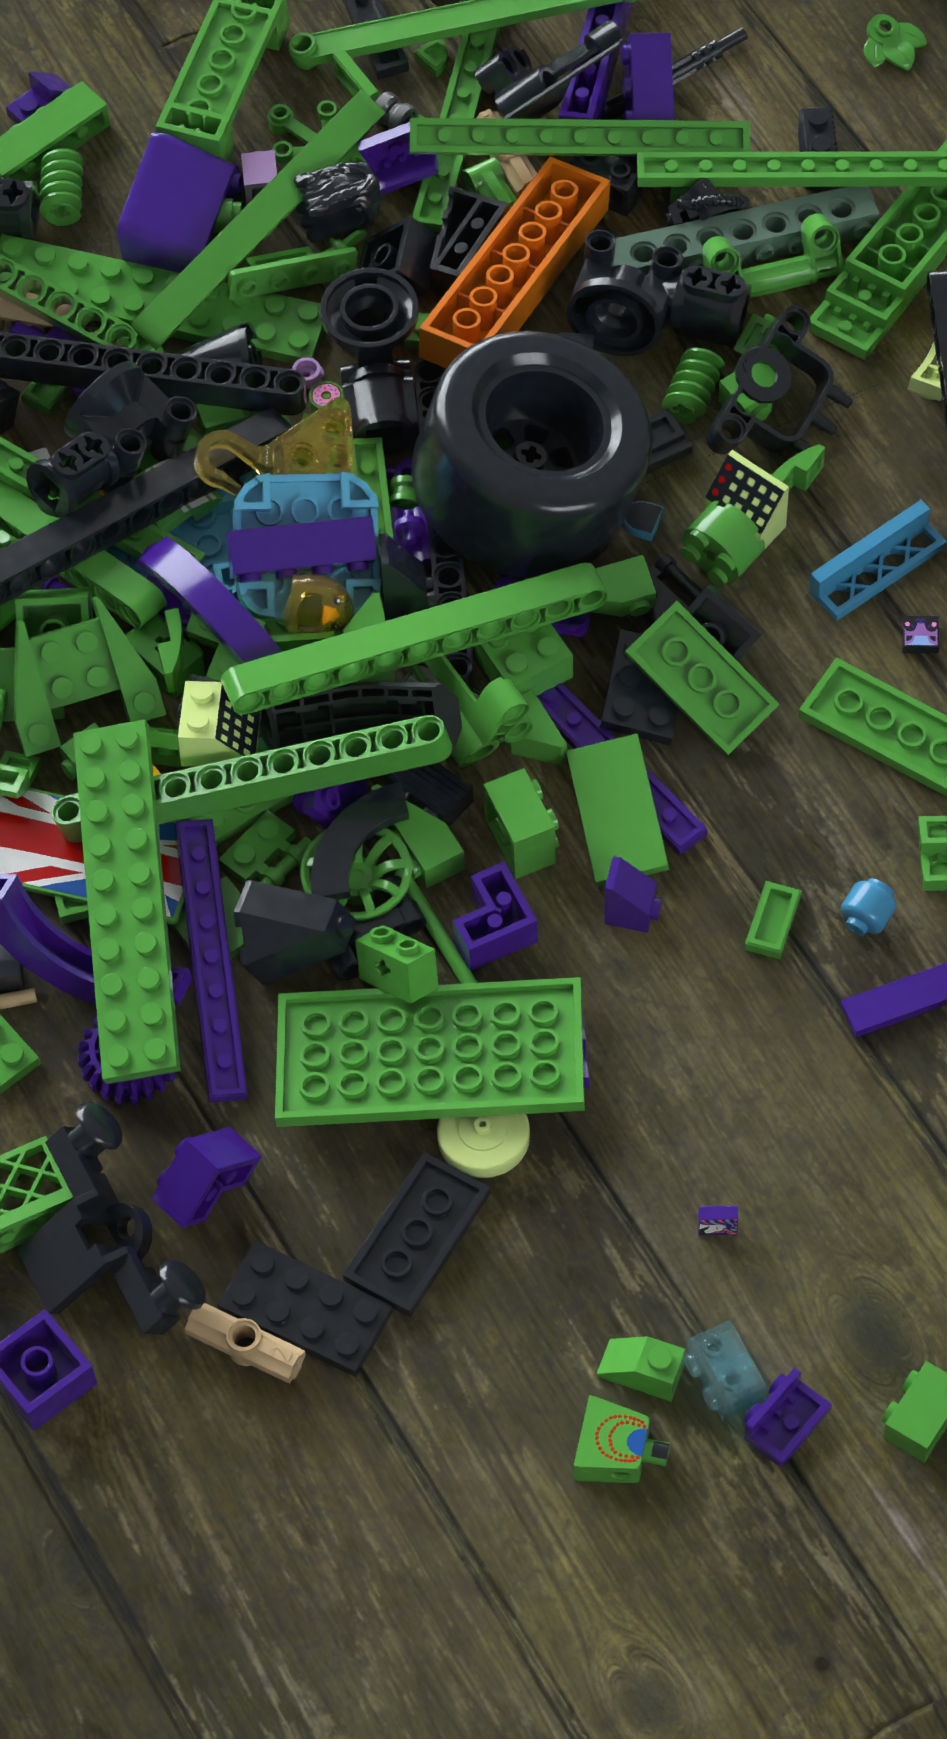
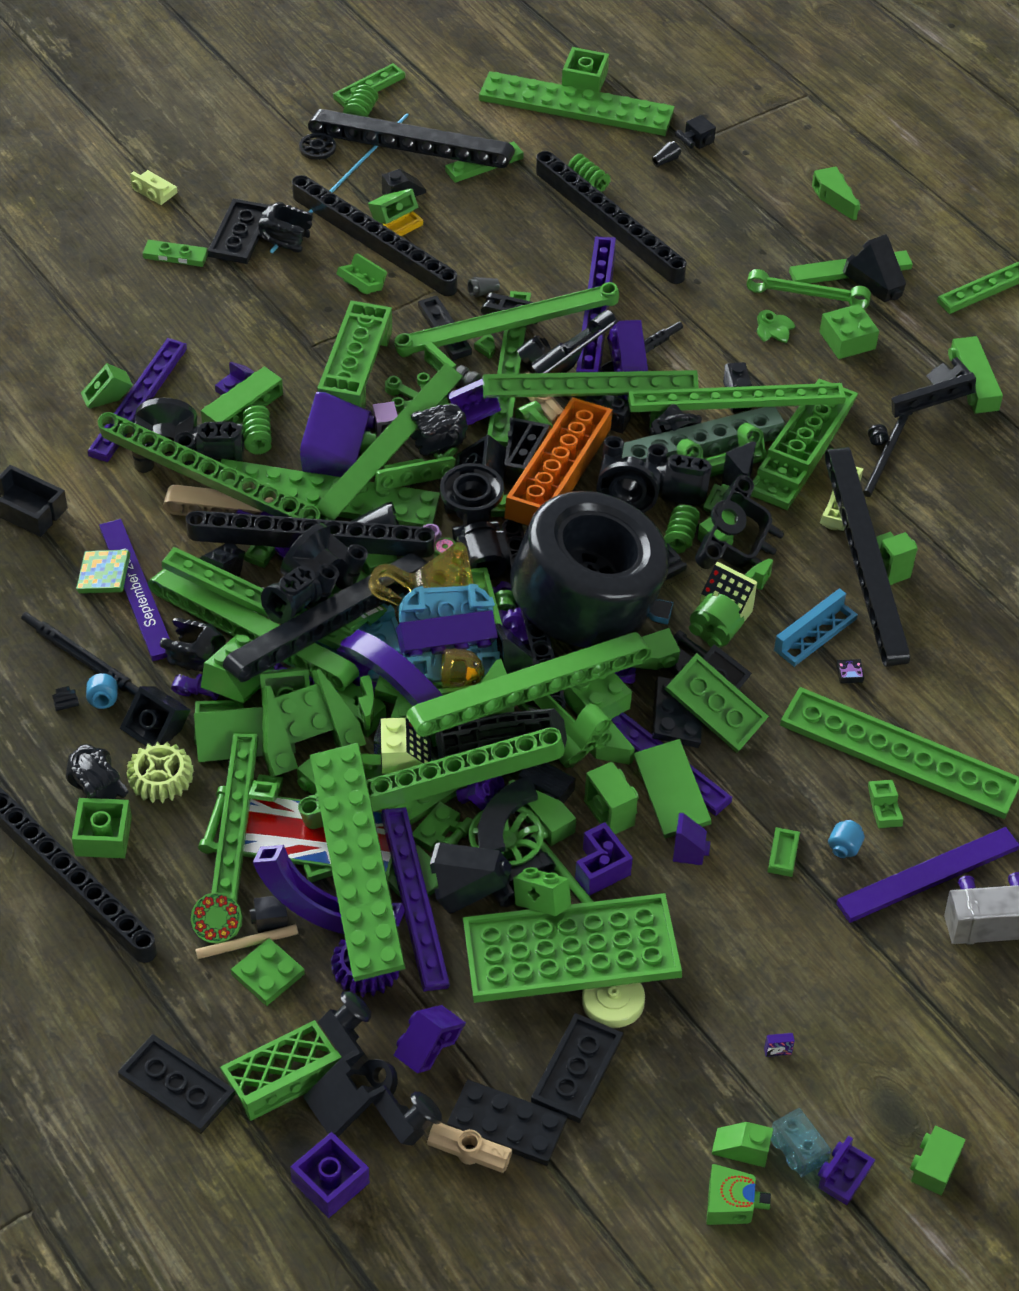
camera: 10 degrees left, 10 degrees down
none -> black slope [722,442,756,486]

